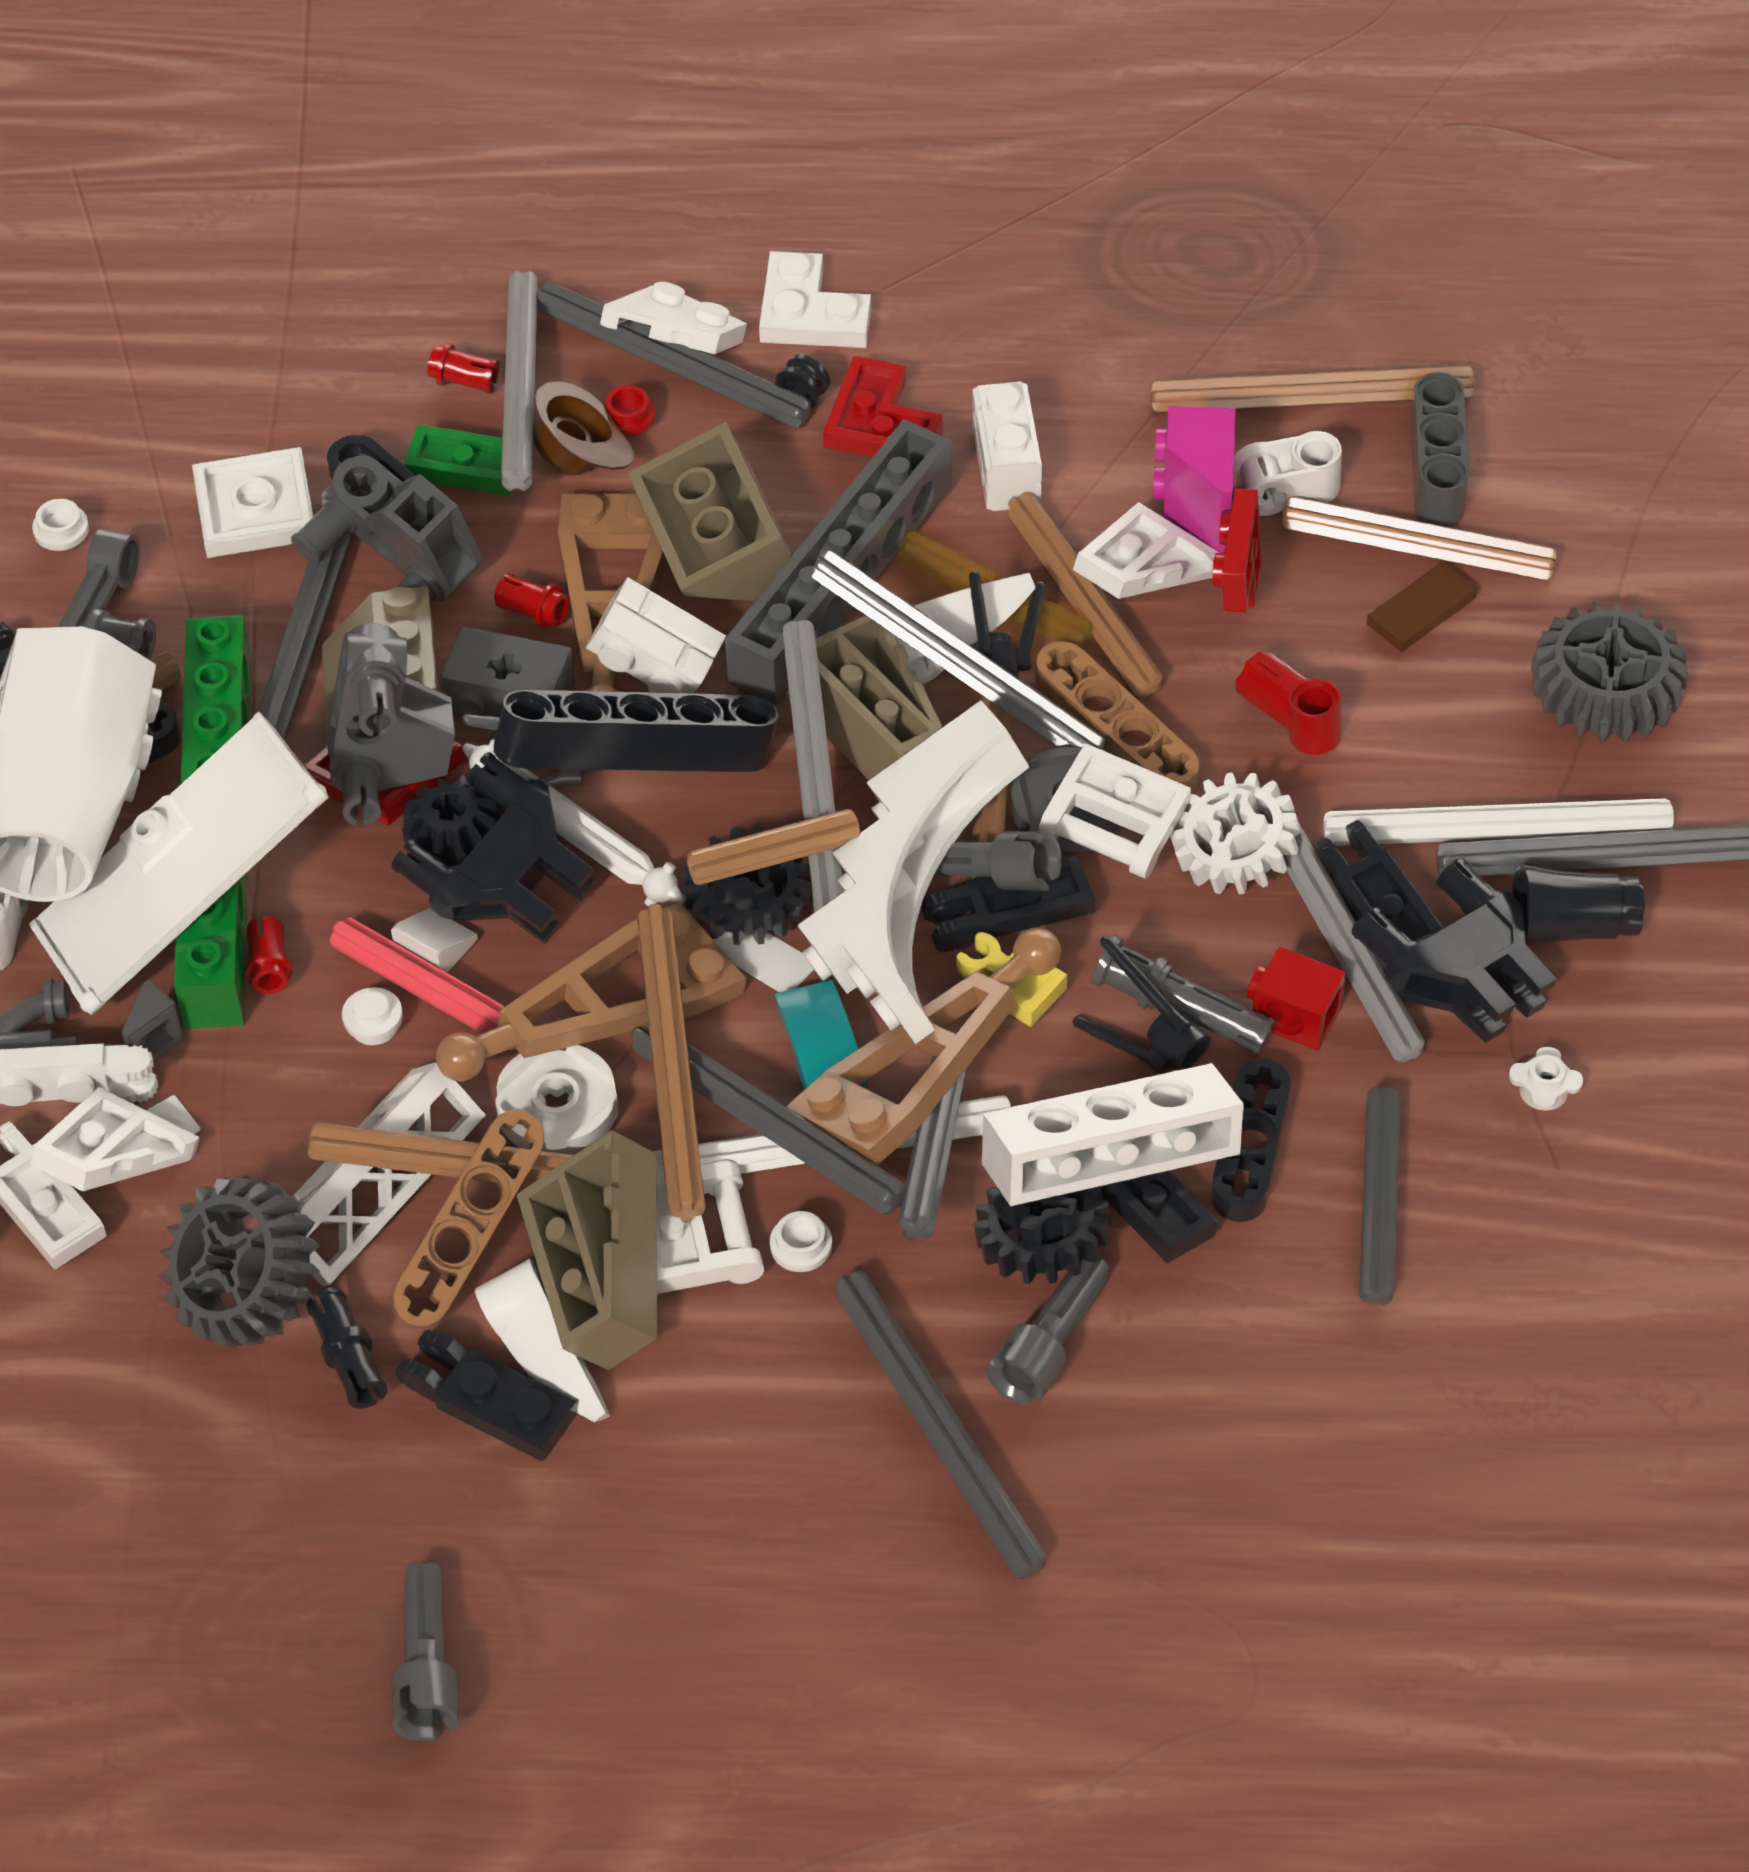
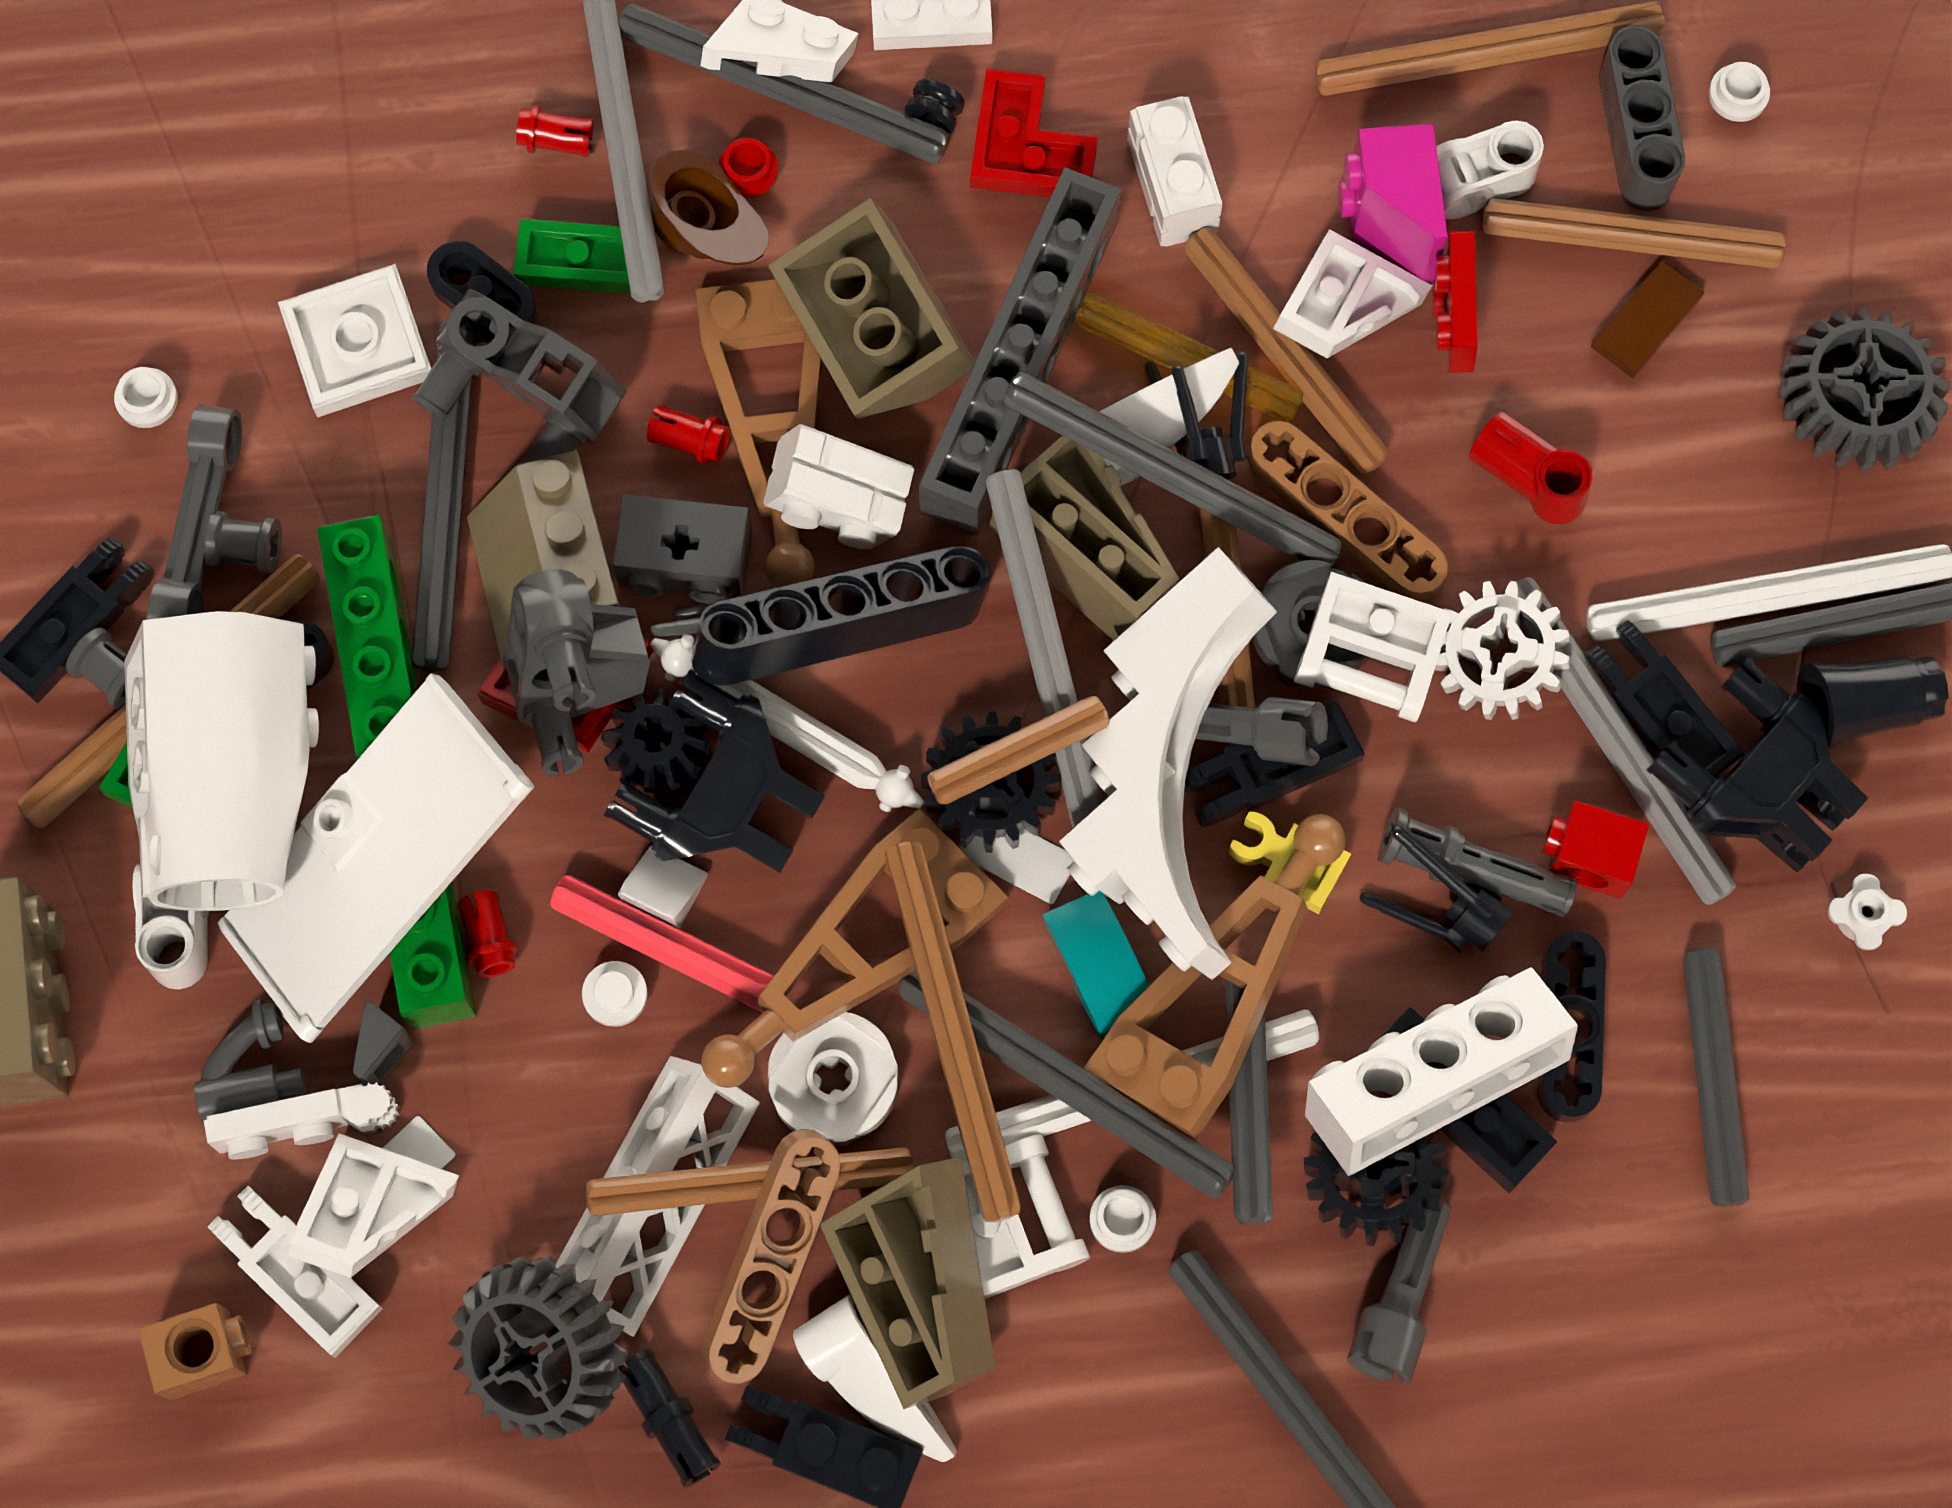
camera: 10 degrees left, 20 degrees up
none -> white plate [1708,62,1770,122]

